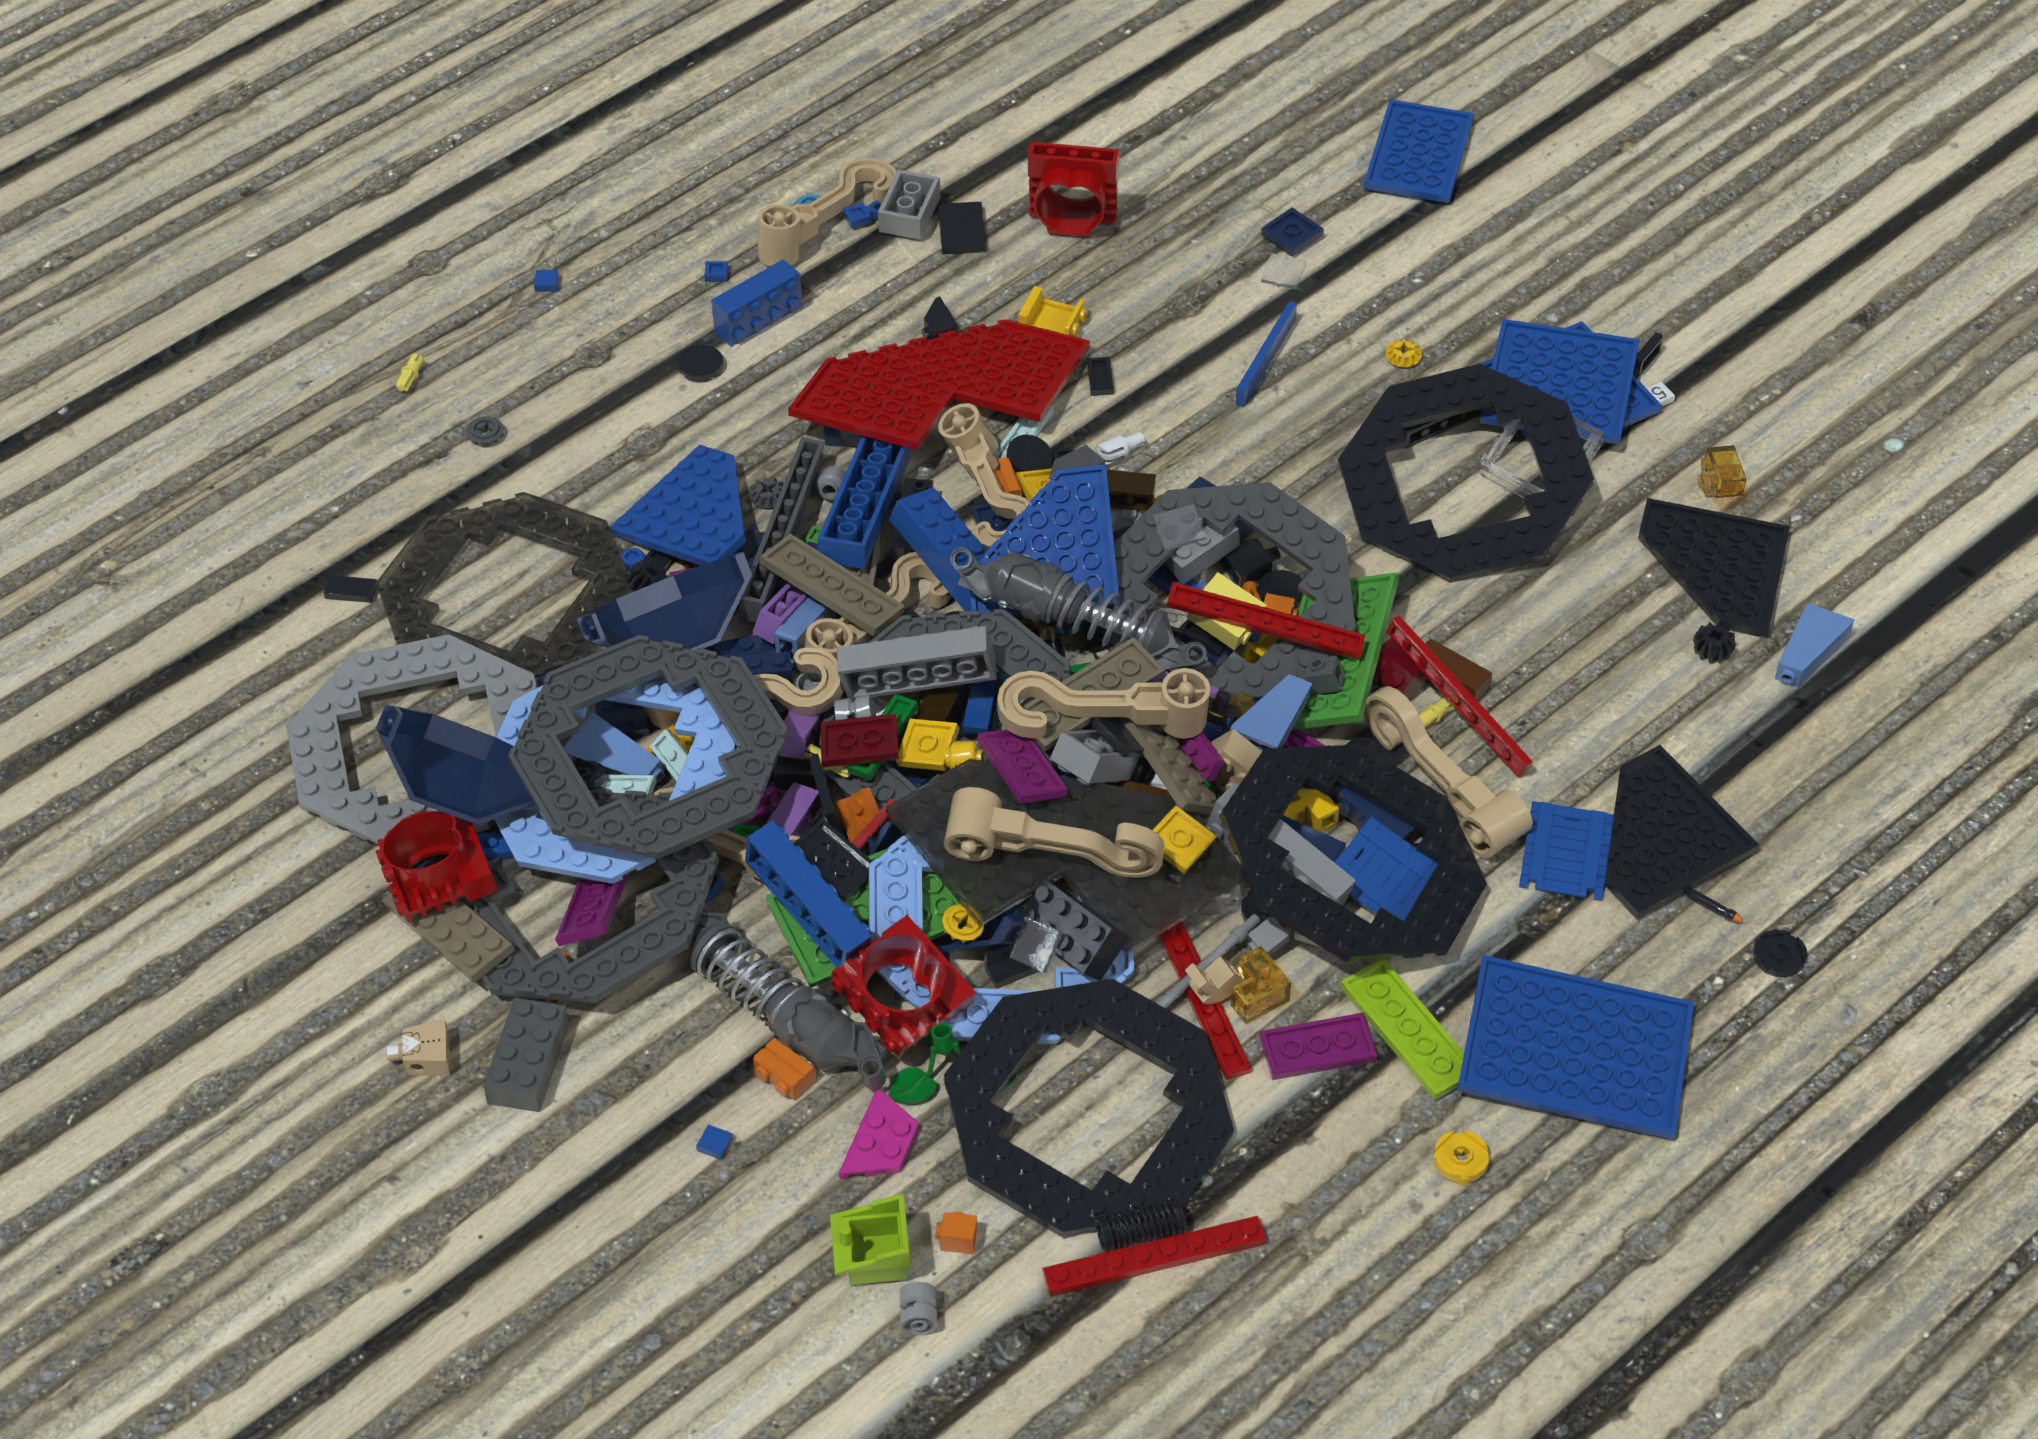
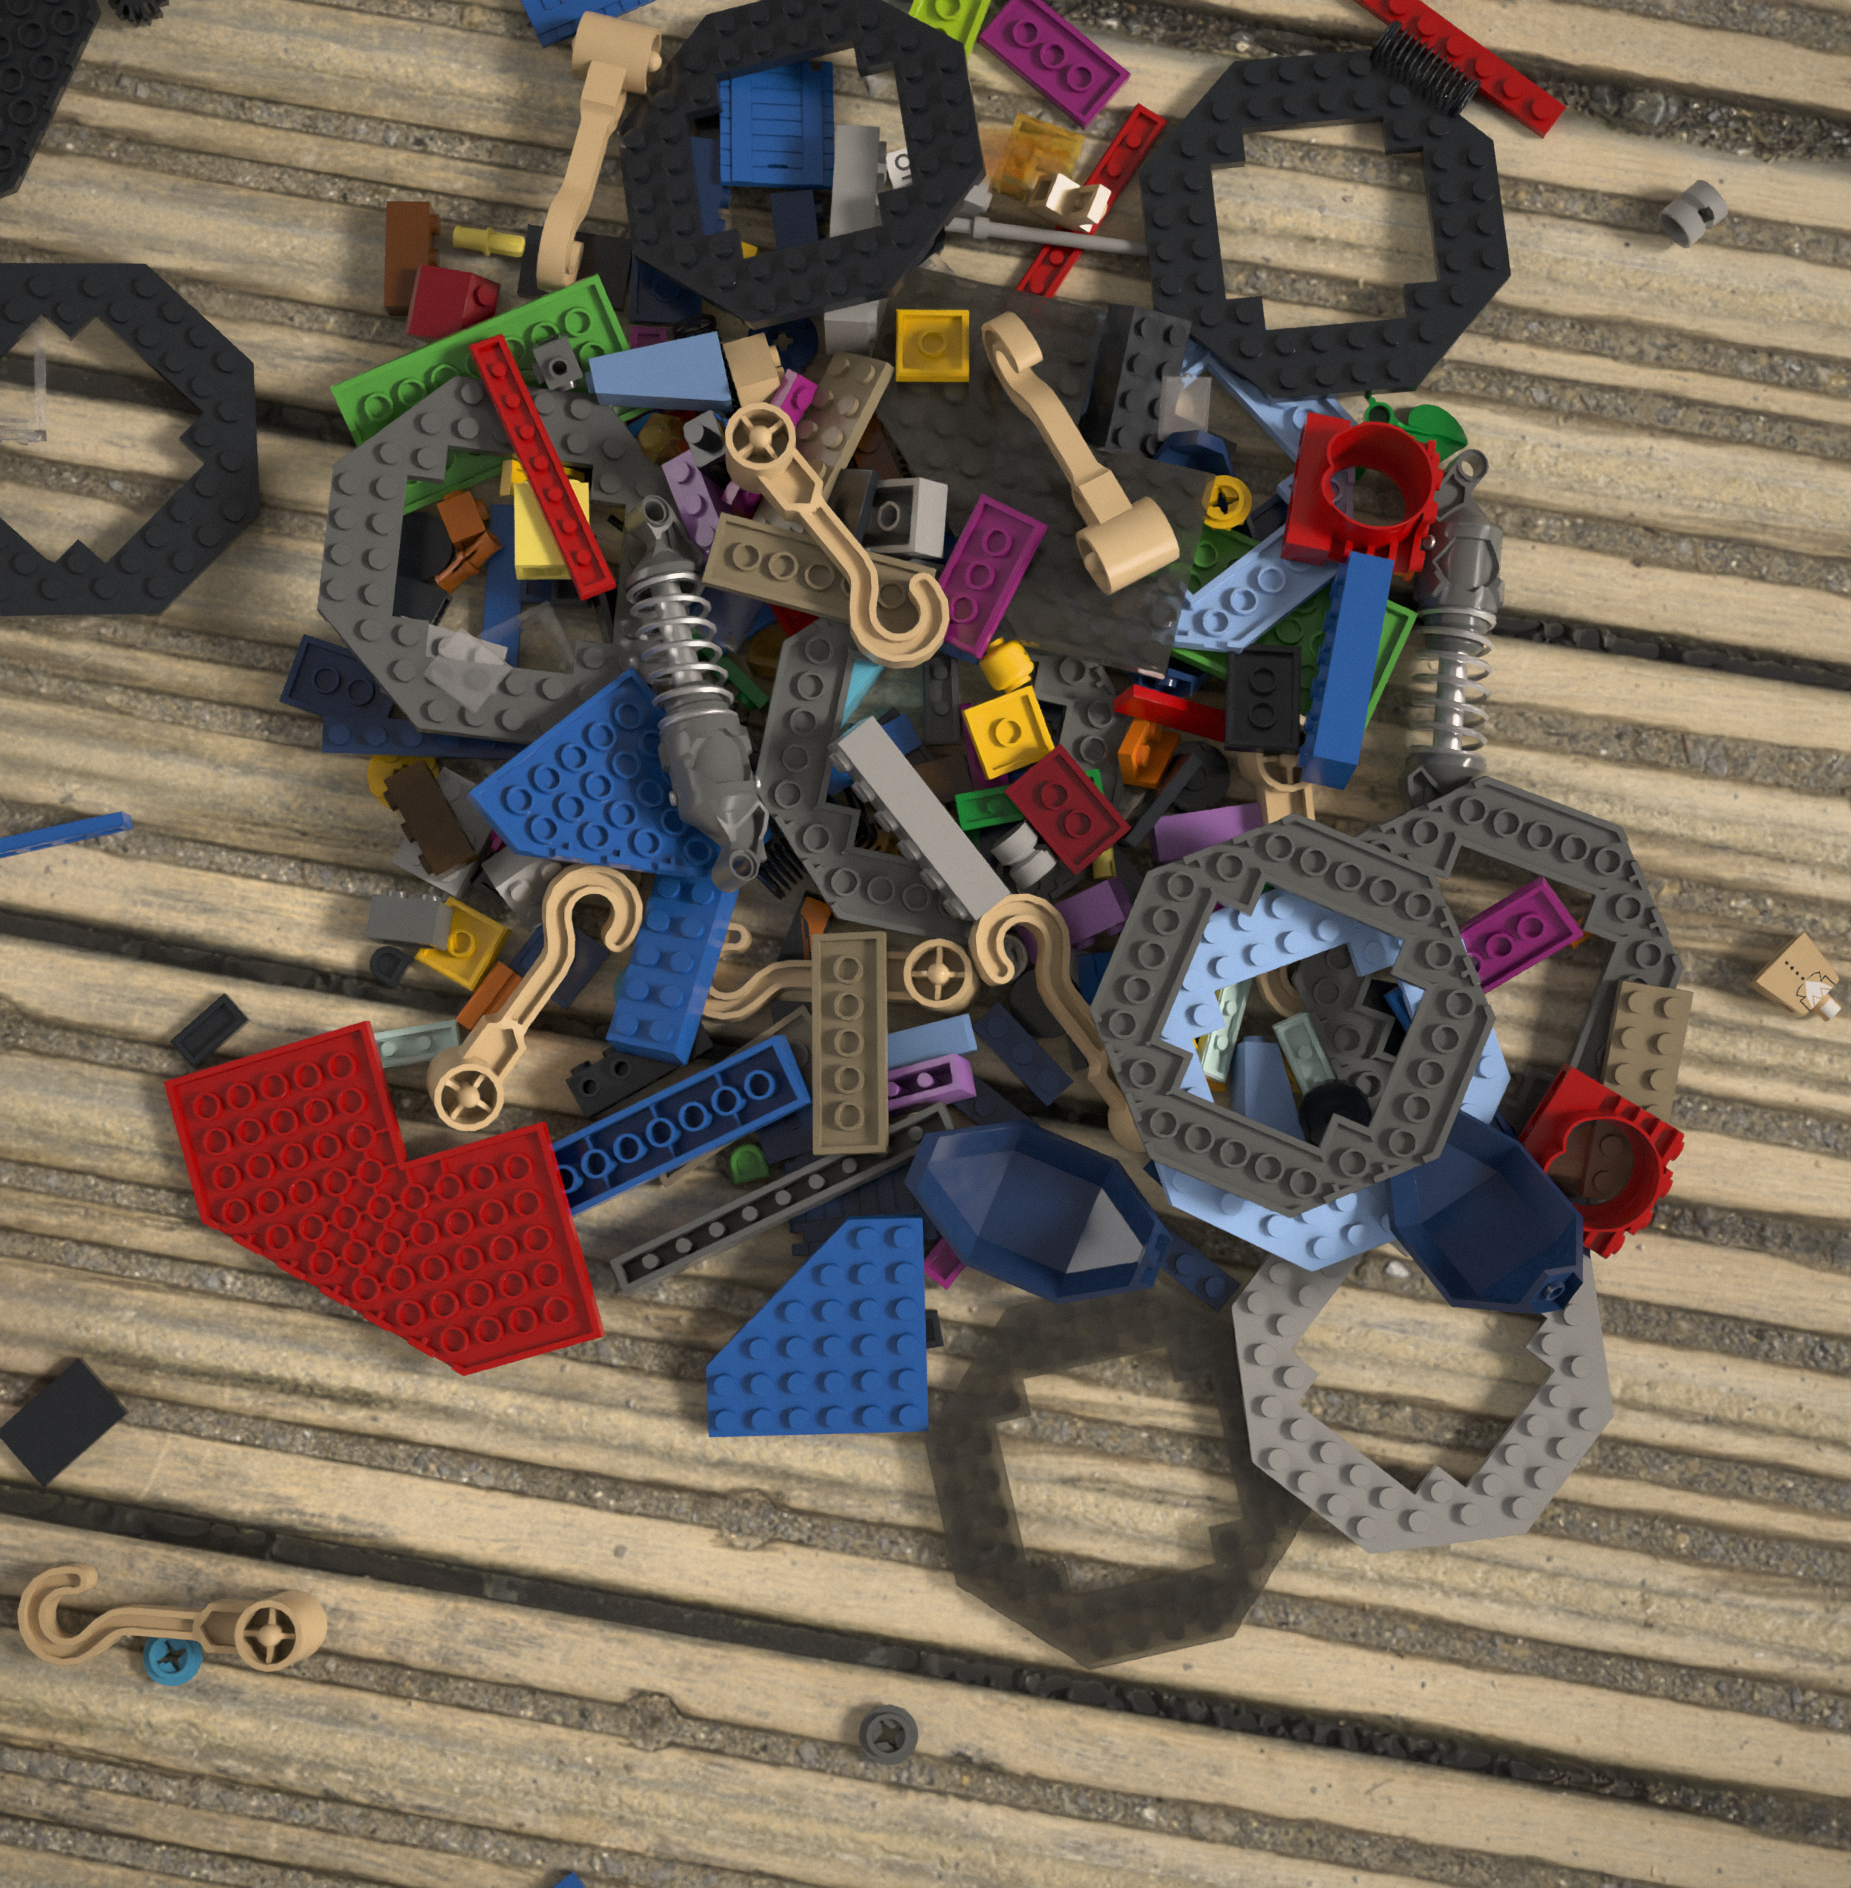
camera: 125 degrees left, 35 degrees up
black tile [324,575,378,602] -> none
dark grey brick [483,998,569,1112] -> none
blue tile [620,548,645,571] -> none
black gear [627,560,667,591] -> none
black tile [678,345,724,382] -> none
blue tile [696,1125,733,1160] -> none
blue tile [704,261,728,282] -> none
blue brick [711,259,802,347] -> none
dark grey gear [749,477,784,508] -> none
orange brick [753,1038,816,1100] -> none
light grey head [816,466,846,501] -> none
lime piece [830,1194,910,1285] -> none
dark pink wing [839,1089,919,1179] -> none
blue plate [843,201,880,229] -> none
light grey brick [878,169,940,240] -> none
black slope [921,296,958,340] -> none
orange brick [935,1212,978,1254] -> none
black tile [1006,435,1053,473] -> none
yellow panel [1018,286,1087,337] -> none
white arm [1097,432,1145,465] -> none
red tile [1386,615,1533,777] -> none

